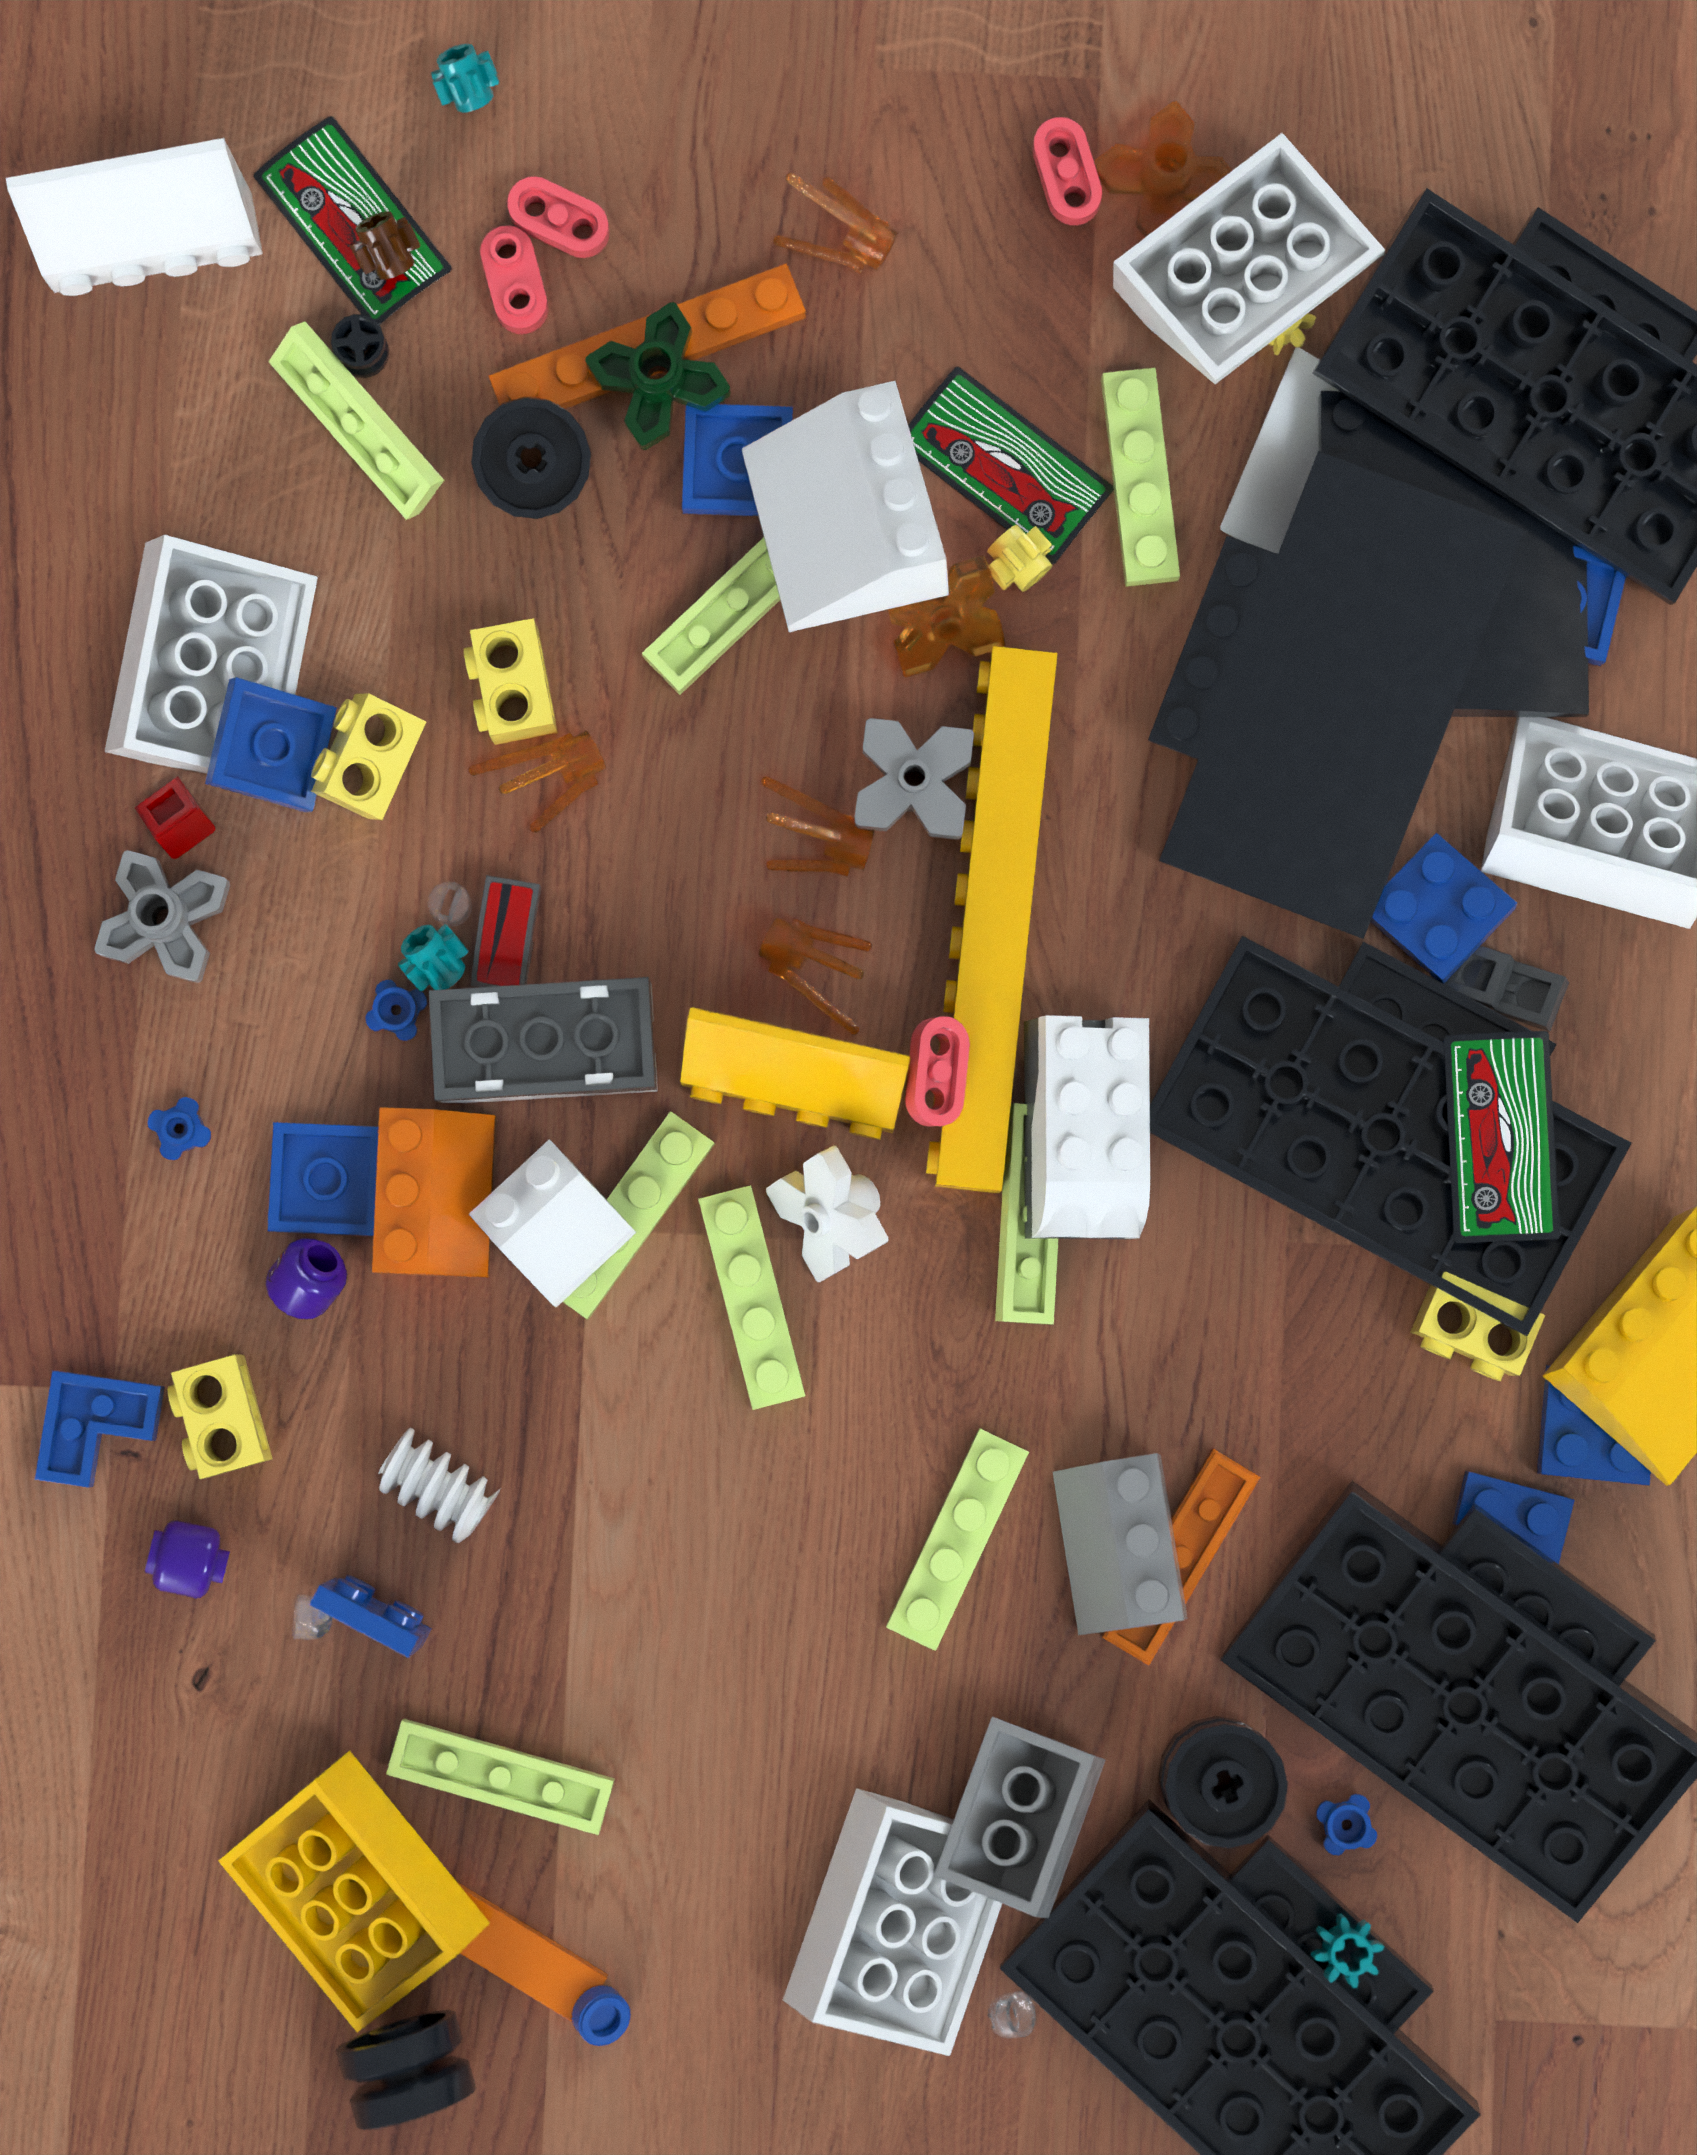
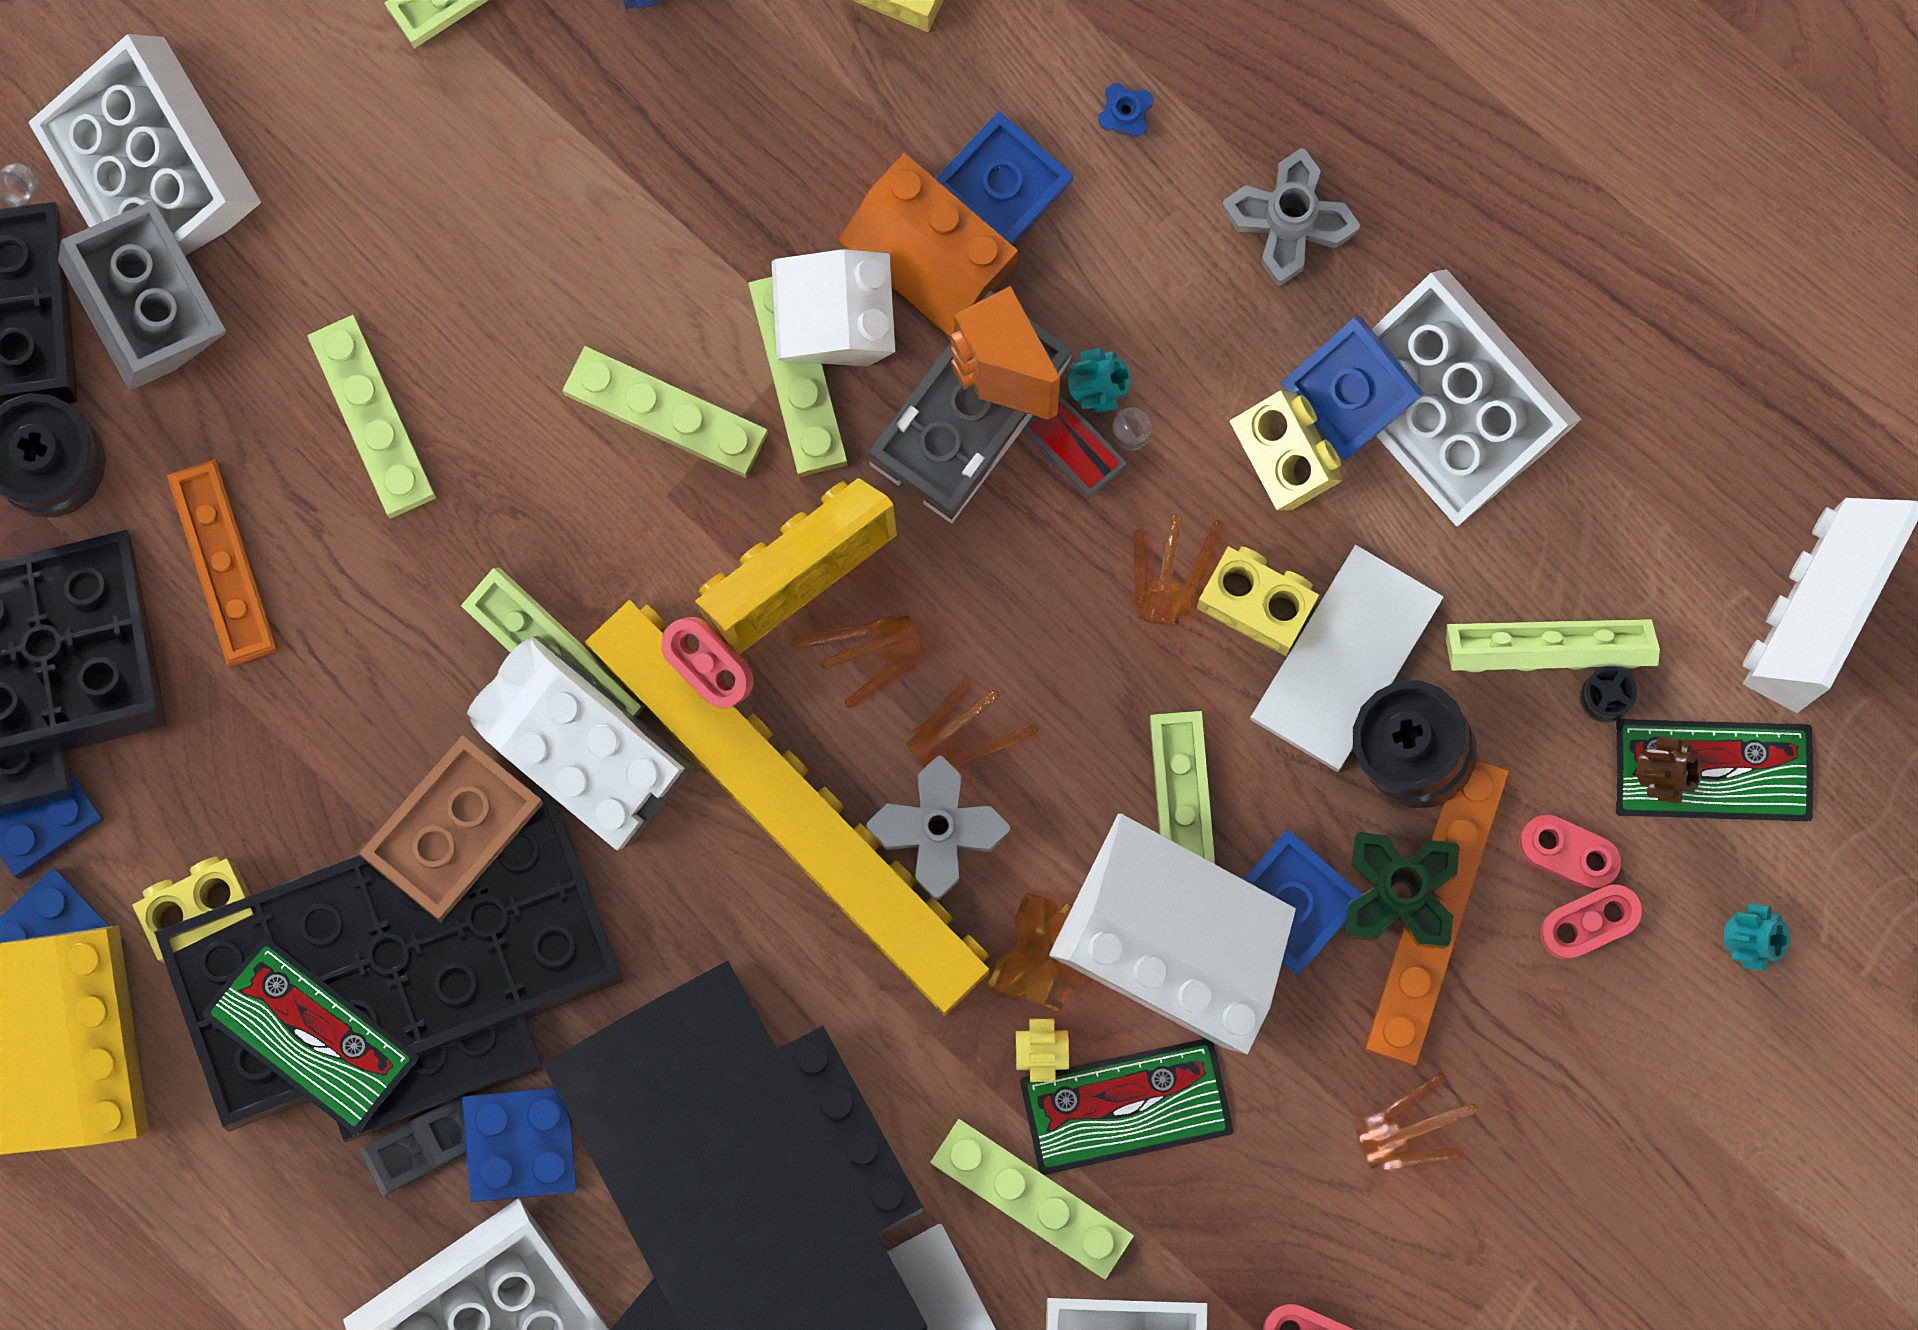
camera: 135 degrees right, 5 degrees down
red slope [135,776,216,859] -> none
dark purple head [266,1238,347,1319] -> none
blue plate [365,980,427,1041] -> none
white piece [378,1427,500,1543] -> none
white plant [766,1146,888,1282] -> none
light grey slope [1053,1453,1188,1635] -> none
none -> nougat plate [359,735,543,923]
none -> orange slope [949,286,1060,419]
none -> white tile [1250,544,1443,772]

